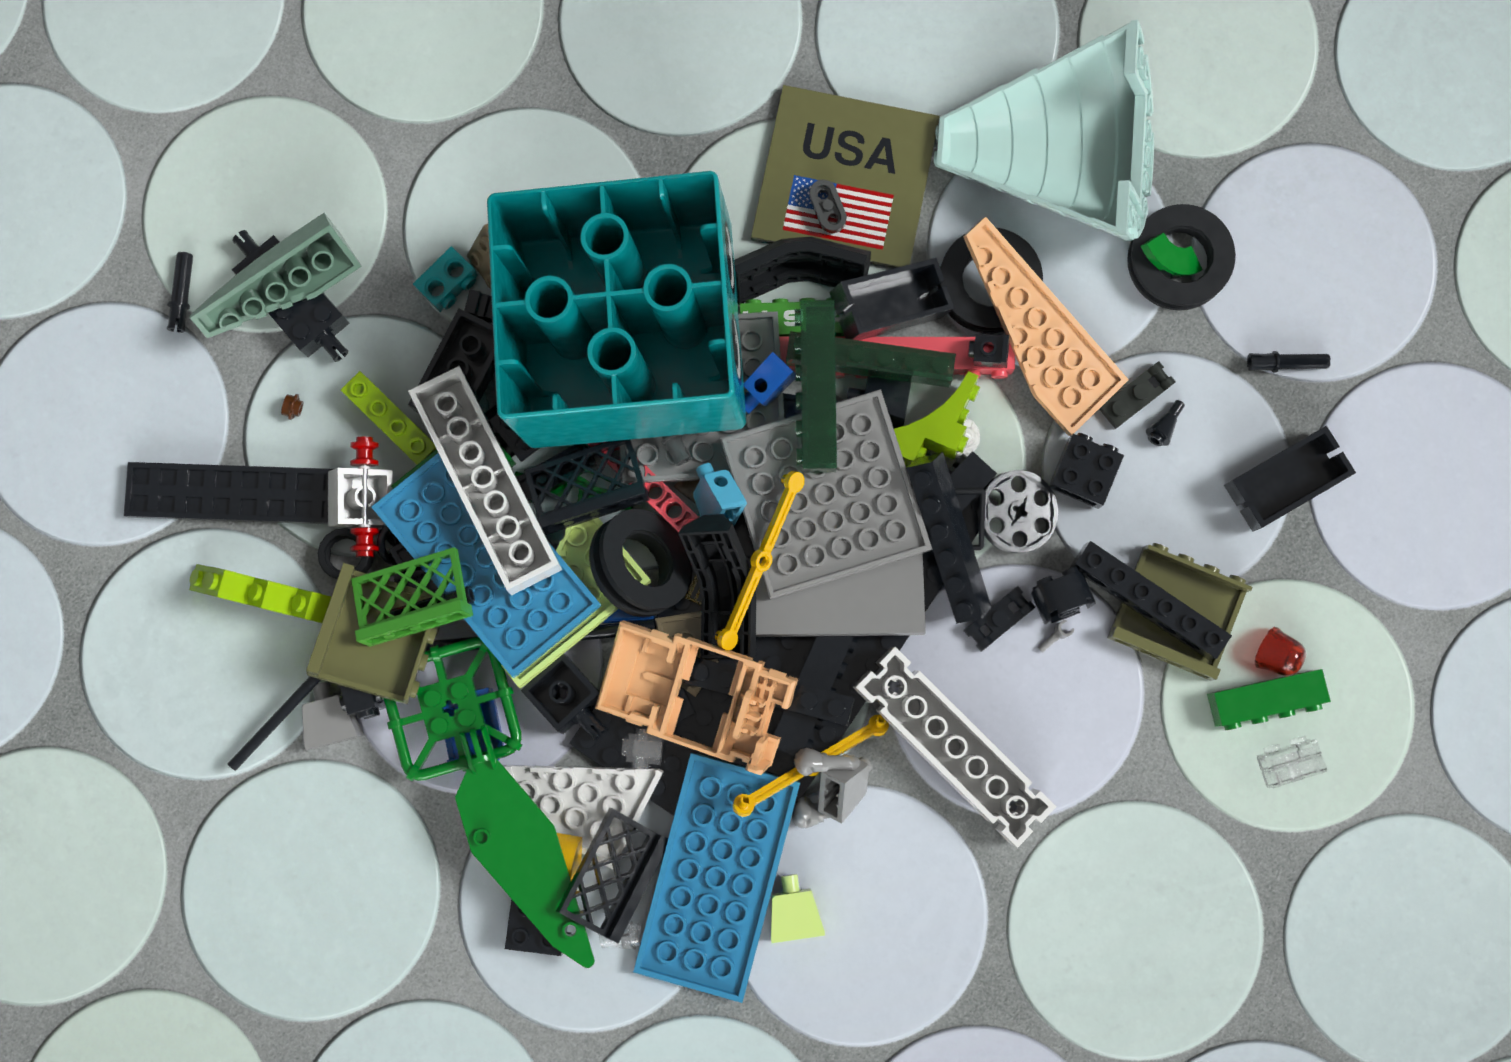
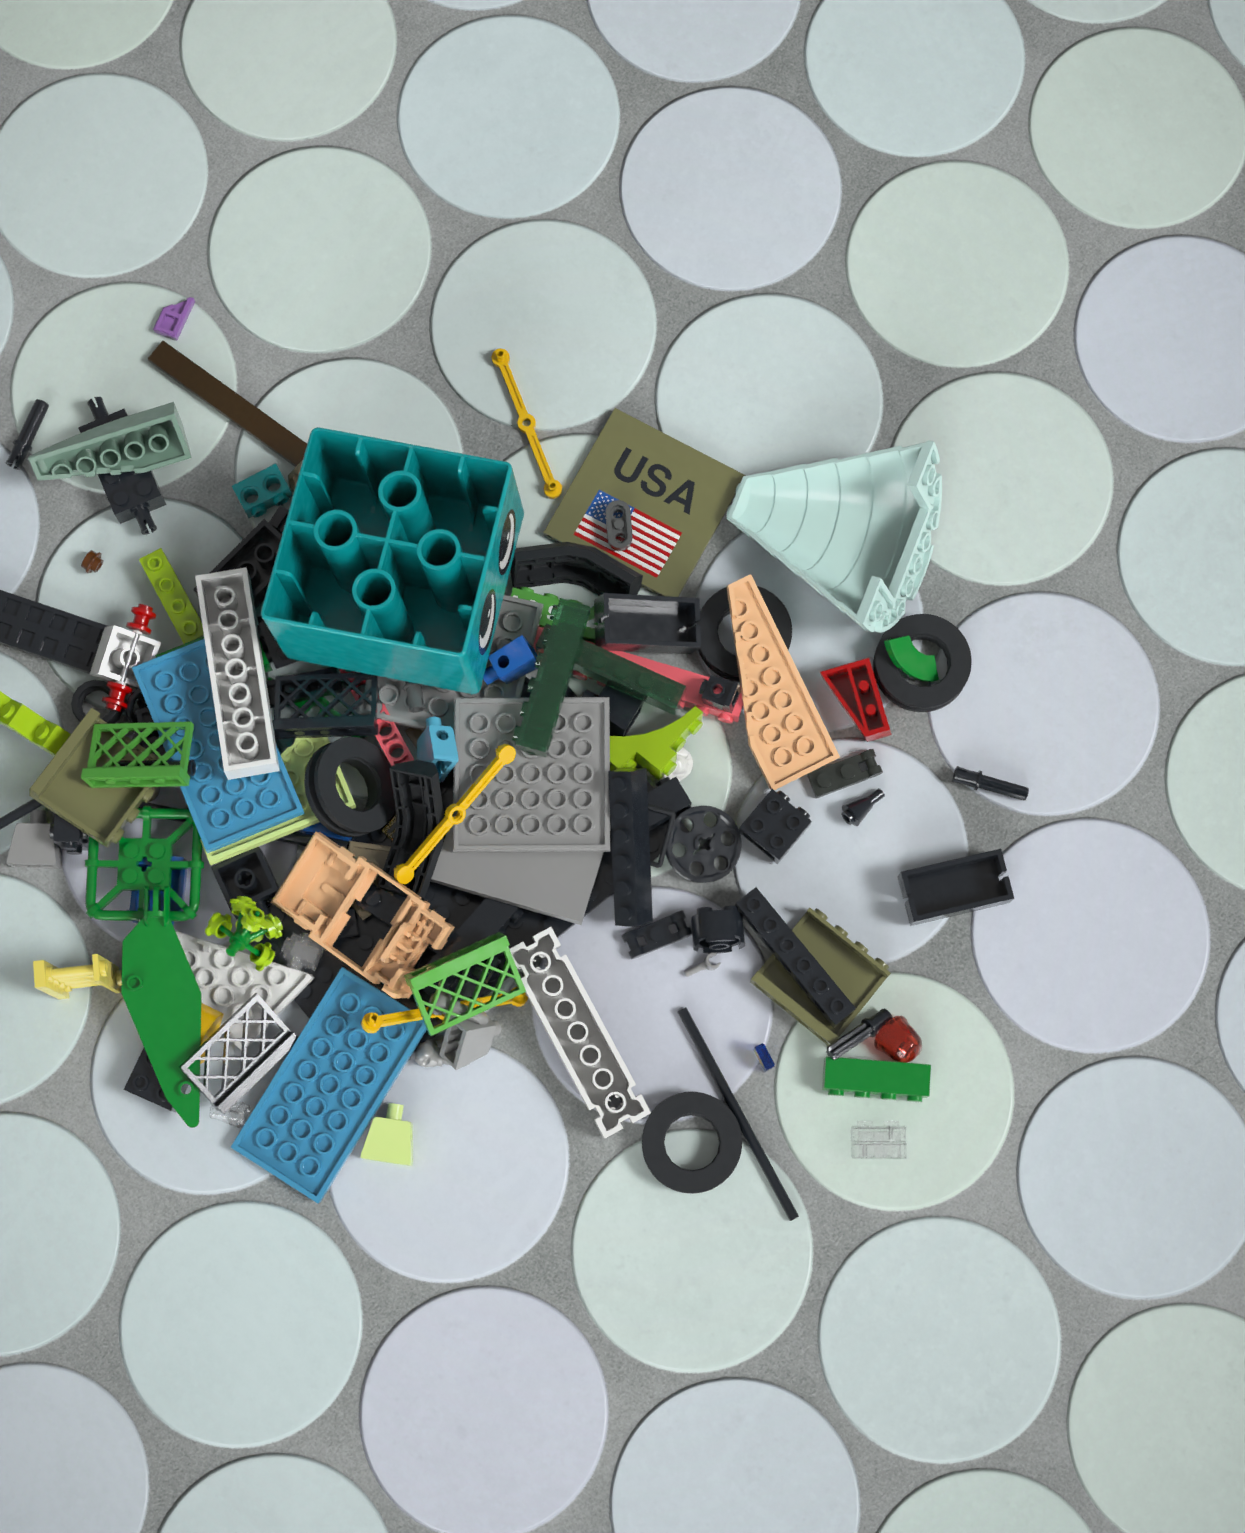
camera: 15 degrees right, 5 degrees down
none -> light yellow fence [33,954,122,1000]
none -> dark brown tile [148,340,307,467]
none -> medium lavender tile [153,297,195,341]
none -> lime plant [205,896,283,971]
none -> bright green fence [404,932,526,1036]
none -> yellow piece [491,348,562,499]
none -> black tyre [642,1092,742,1194]
none -> black piece [677,1007,799,1221]
none -> clear blue tile [753,1043,775,1073]
none -> red wedge [820,658,892,742]
none -> black axle [826,1008,893,1060]

